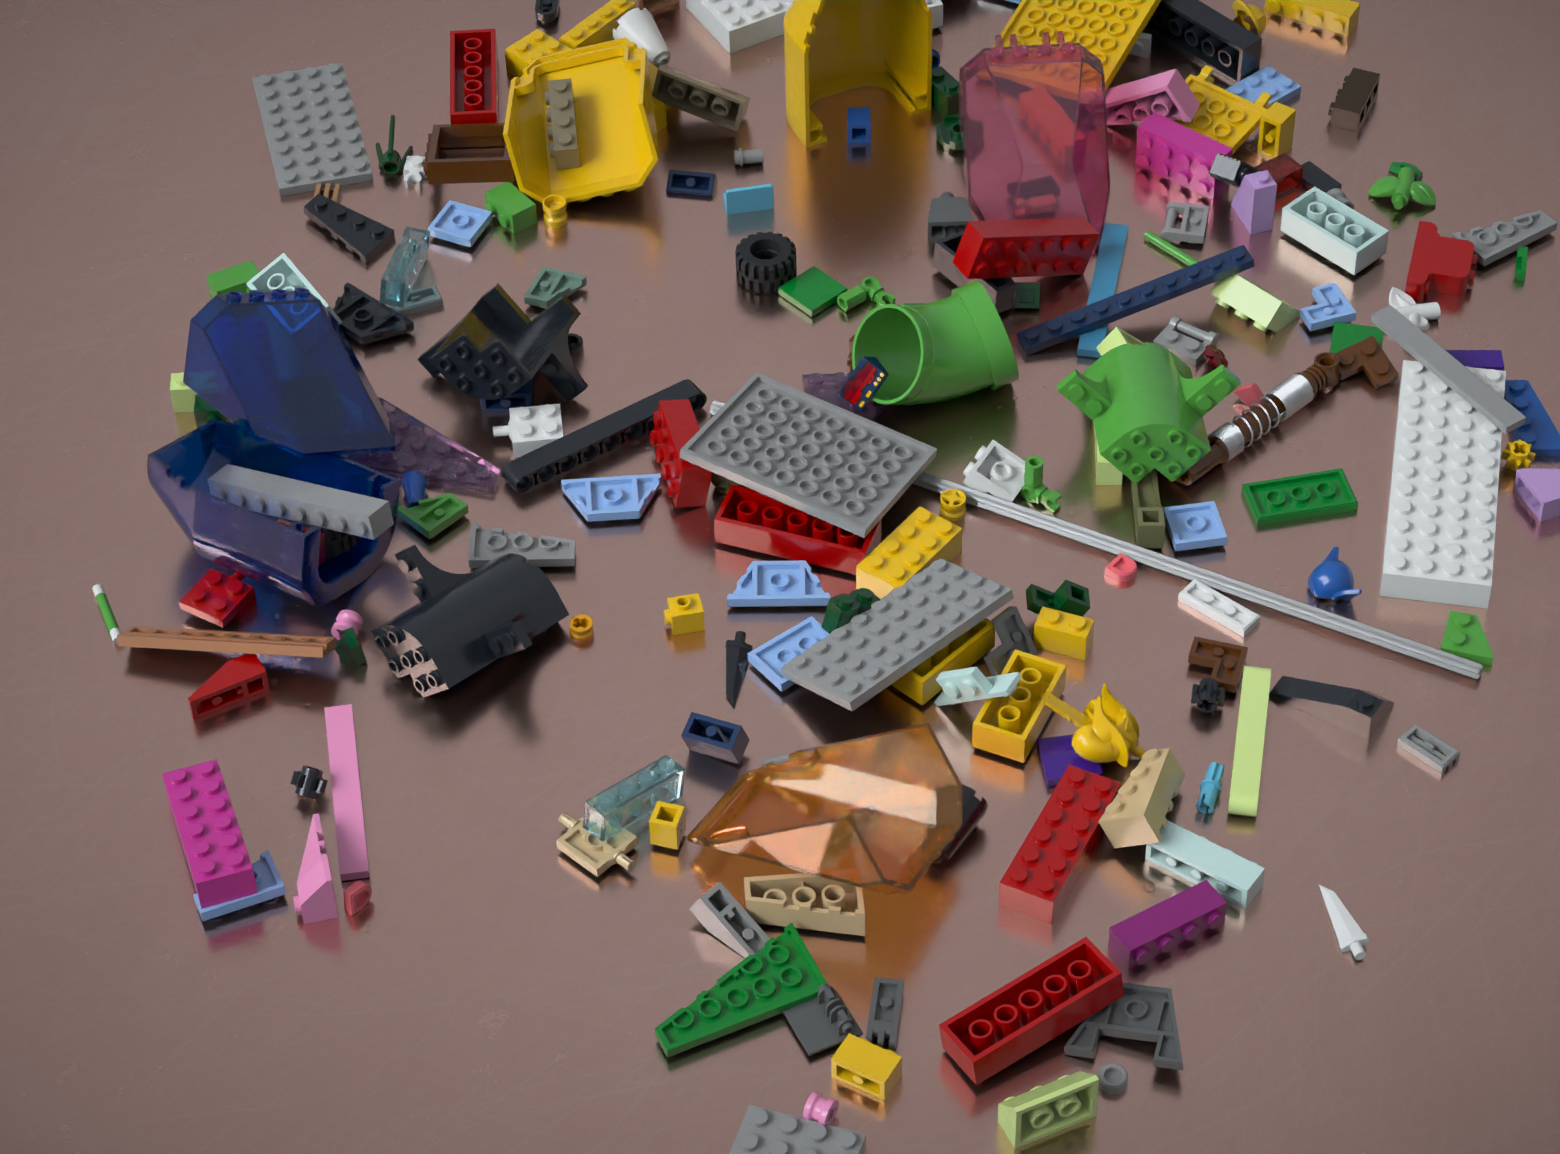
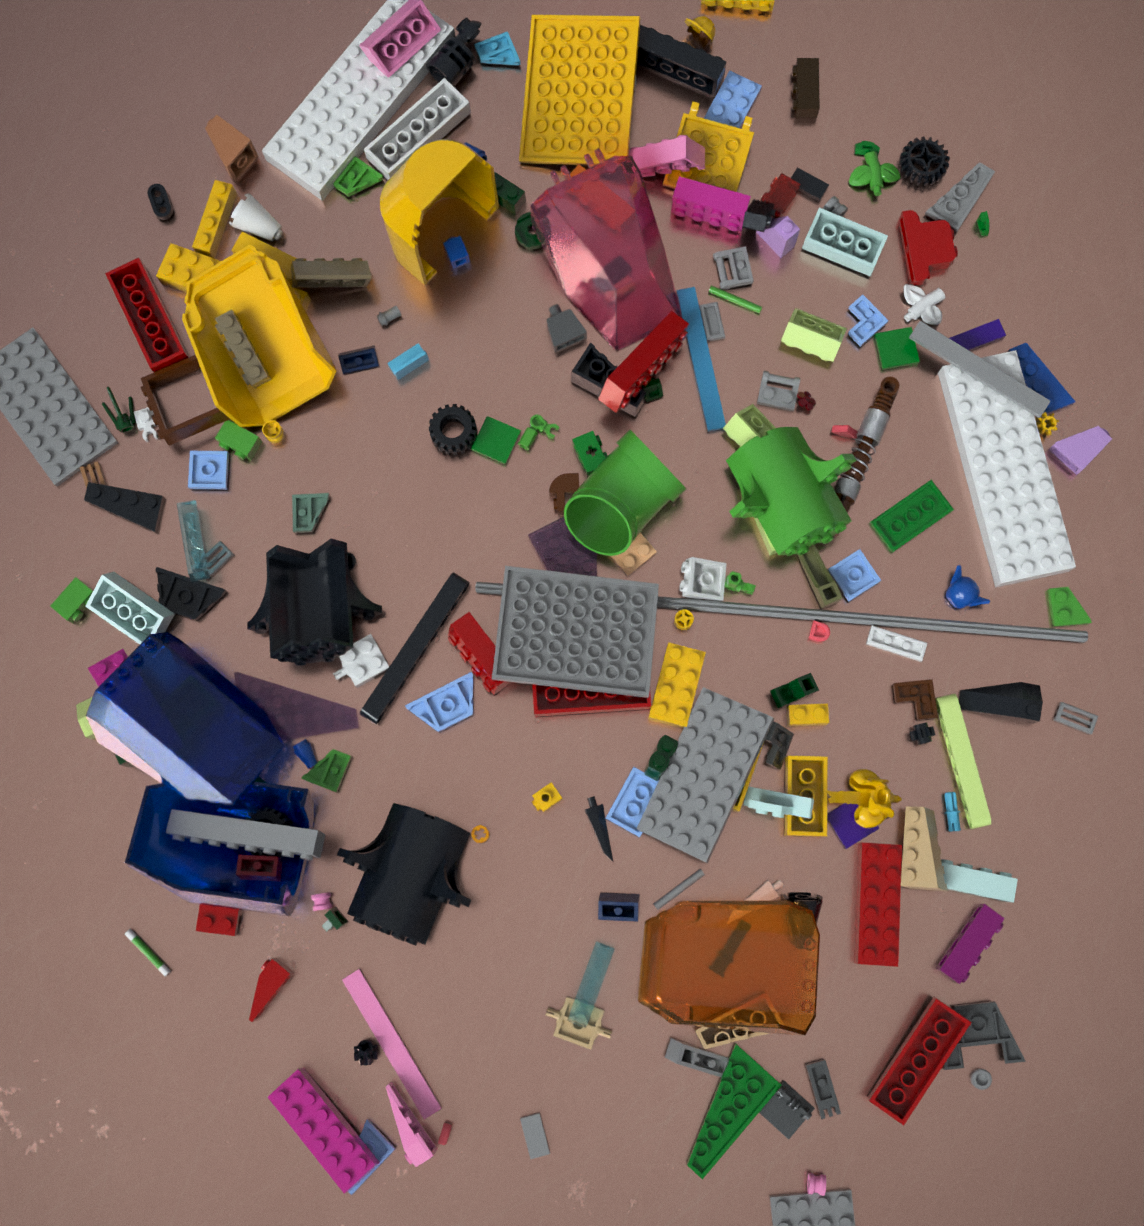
camera: 20 degrees left, 35 degrees up
nougat plate [117,626,337,658] -> none
light grey wing [468,523,576,568] -> none
yellow brick [649,801,686,850] -> none
light blue wing [727,560,830,607] -> none
yellow brick [831,1033,902,1101] -> none
slope [838,356,889,412] -> none
yellowish green slope [998,1071,1099,1149] -> none
dark blue plate [1016,245,1255,355] -> none
yellow brick [1257,102,1296,161] -> none
white bar [1318,884,1369,960] -> none
reddish brown plate [1335,336,1398,389] -> none
none -> bright green wing [333,156,384,197]
none -> light grey tile [520,1112,550,1159]
none -> light nougat plate [610,532,657,577]
none -> light grey tile [699,302,725,342]
none -> black gear [899,136,950,186]

